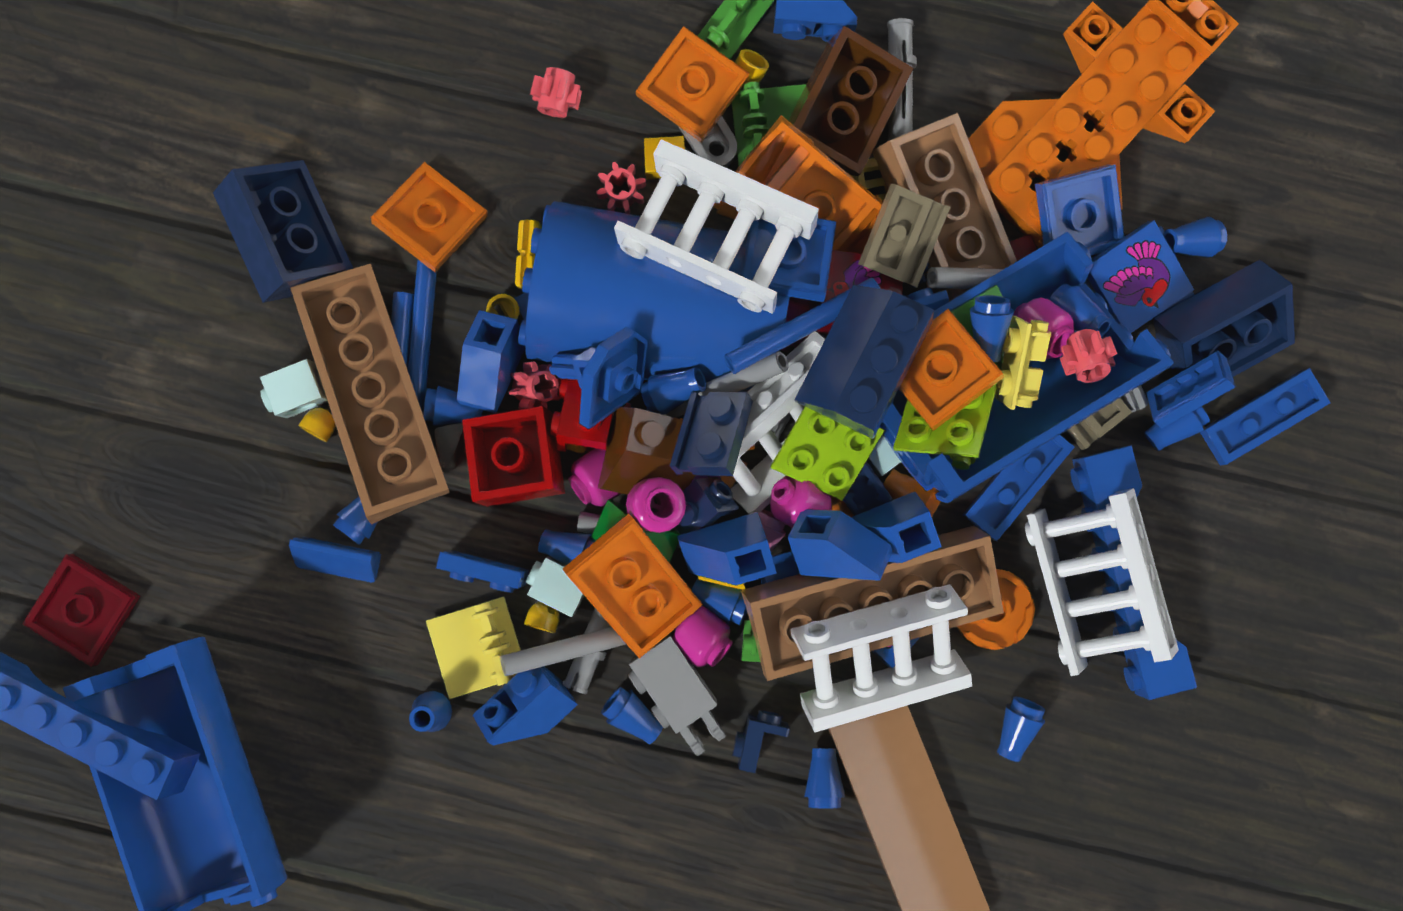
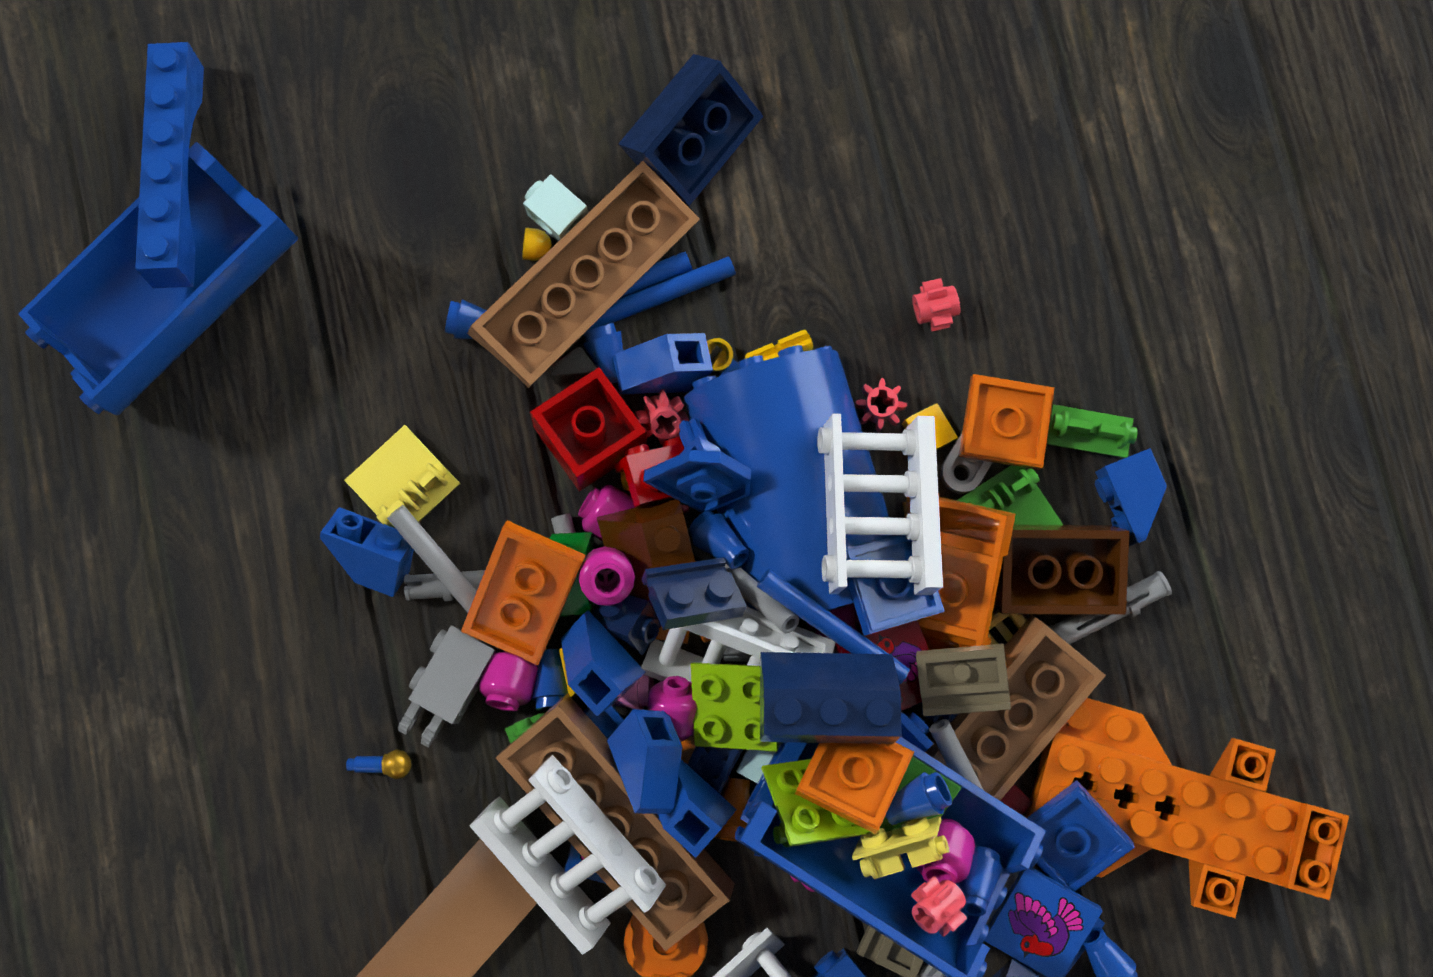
camera: 65 degrees right, 5 degrees down
dark red tile [22,554,141,667] -> none
blue slope [289,537,381,583] -> none
orange tile [371,162,488,273] -> none
blue cone [409,691,452,732] -> none
blue plate [436,550,529,593] -> none
yellow hinge [524,601,560,633] -> none
light aqua brick [526,556,584,617] -> none
blue cone [538,529,596,565] -> none
blue cone [601,687,663,745] -> none
dark blue bracket [732,710,790,773] -> none
yellow hinge [735,49,769,83] -> none
blue cone [804,748,845,808] -> none
blue plate [962,435,1075,541] -> none
none -> piece [346,750,411,779]

